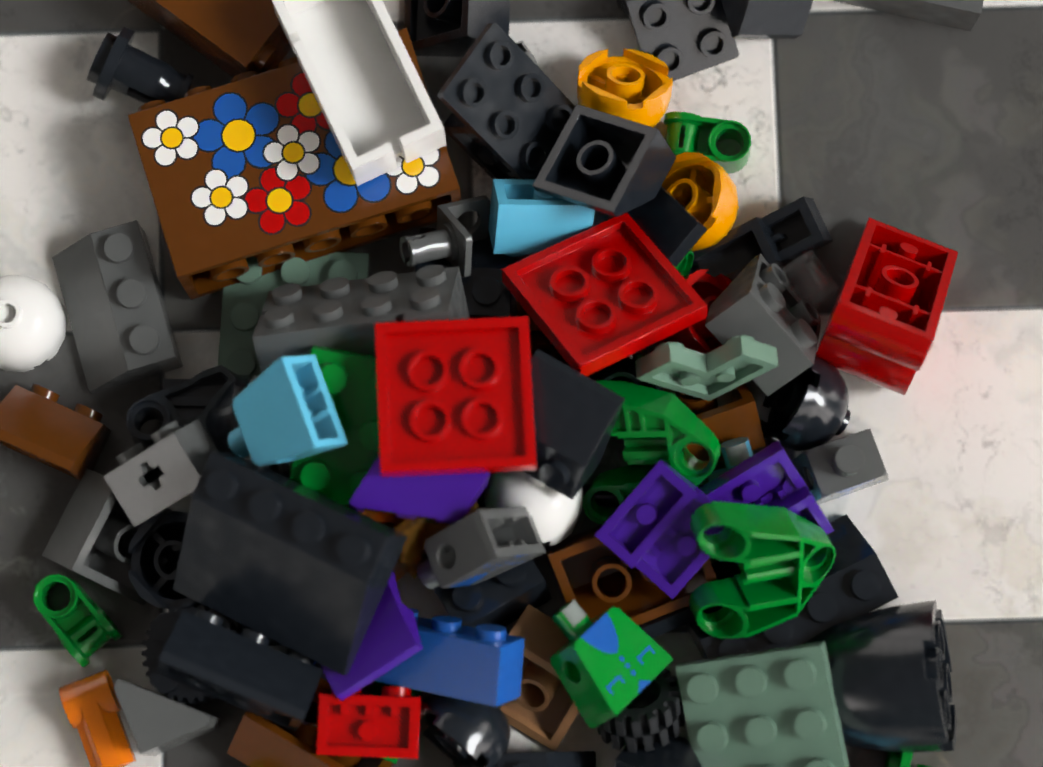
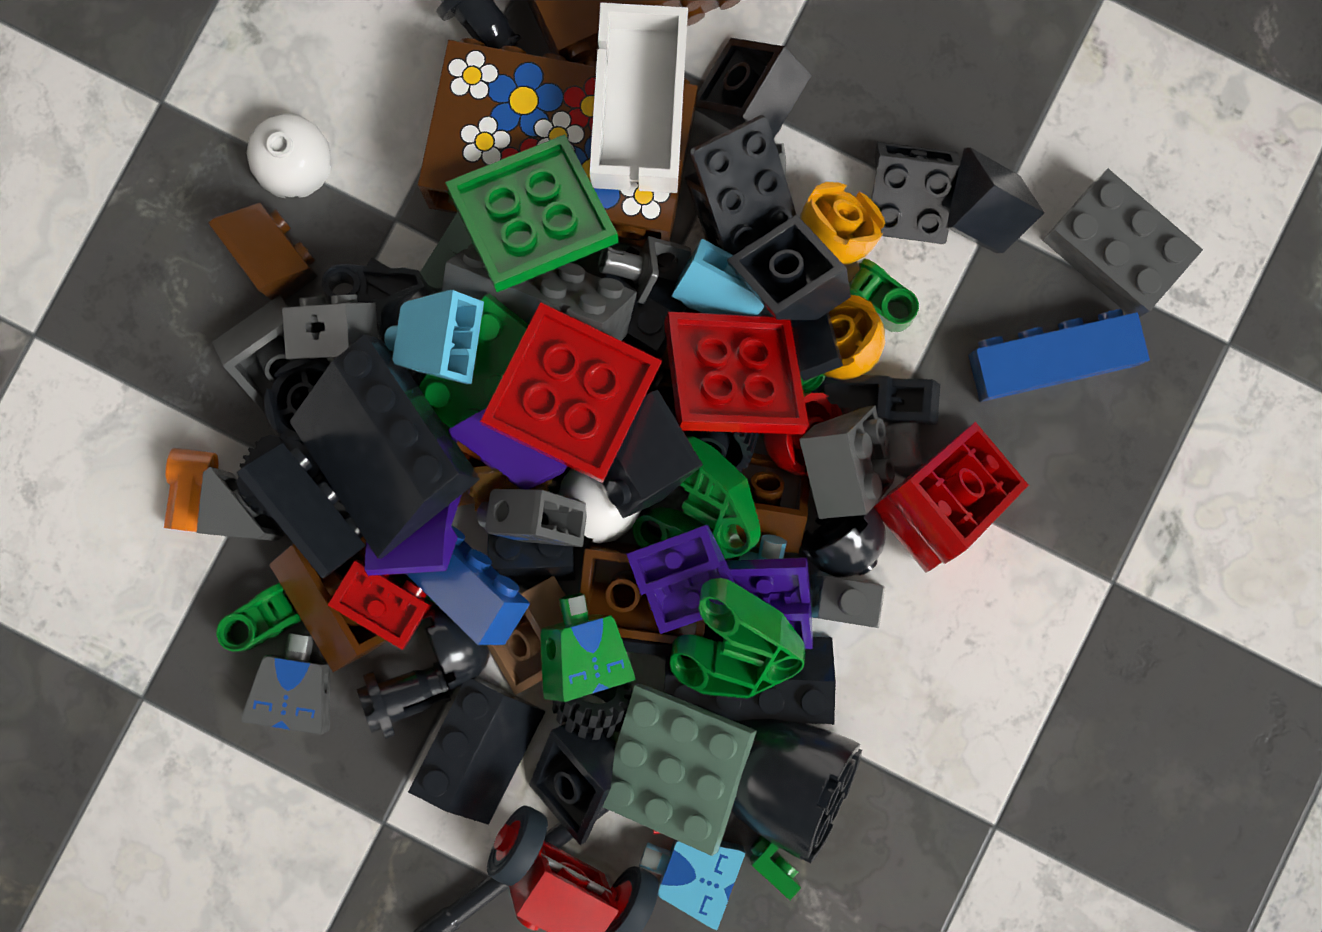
camera: 25 degrees right, 5 degrees up
green piece [33,574,123,668] -> none
dark grey slope [52,220,183,394] -> none
sand green plate [635,335,778,401] -> none
none -> green plate [445,134,619,293]
none -> blue brick [968,309,1150,402]

